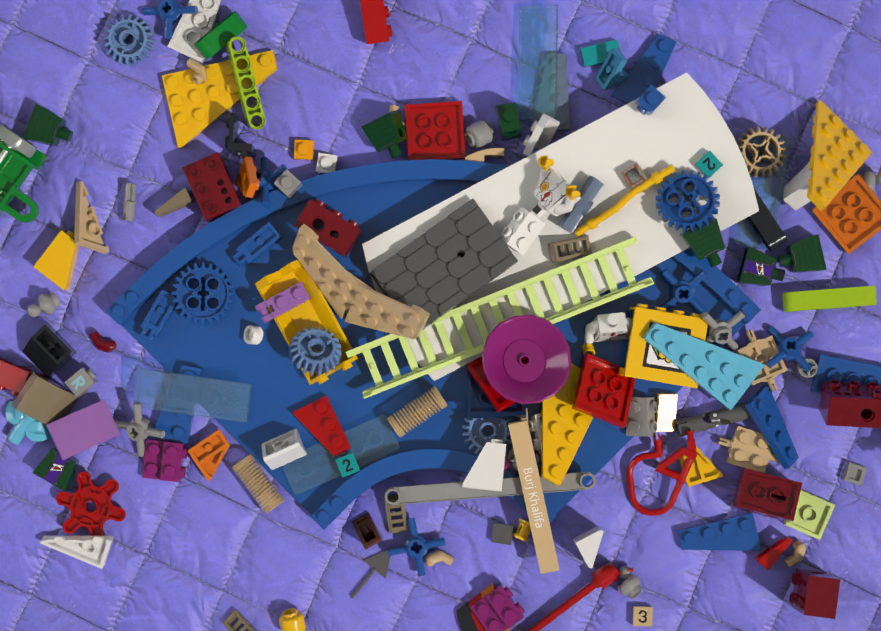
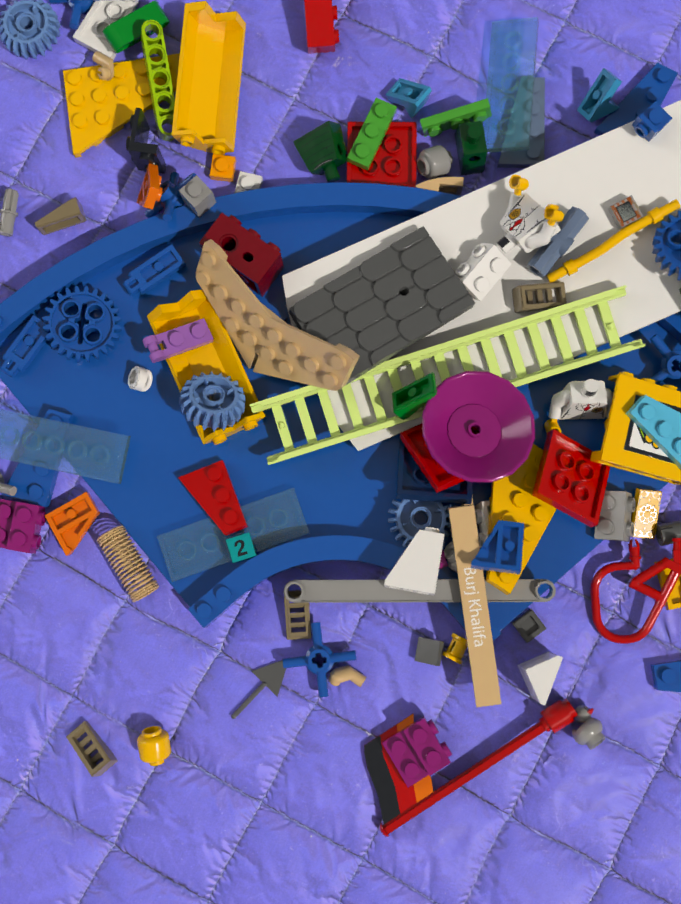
camera: 10 degrees right, 5 degrees down
dark red piece [182,152,243,223] -> none
white slope [261,428,307,470] -> none
reddish brown slope [352,512,383,550] -> none
tan piece [387,386,448,438] -> none
white bracket [523,113,560,156] -> none
teal tile [580,39,620,68] -> none
tan tile [632,606,653,627] -> none
none -> yellow panel [172,1,246,155]
none -> bright green plate [347,98,397,171]
none -> dark azure slope [385,78,432,119]
none -> green slope [392,372,437,420]
none -> bright green plate [420,98,492,137]
none -> blue wing [470,520,524,574]
none -> dark grey tile [512,608,547,643]

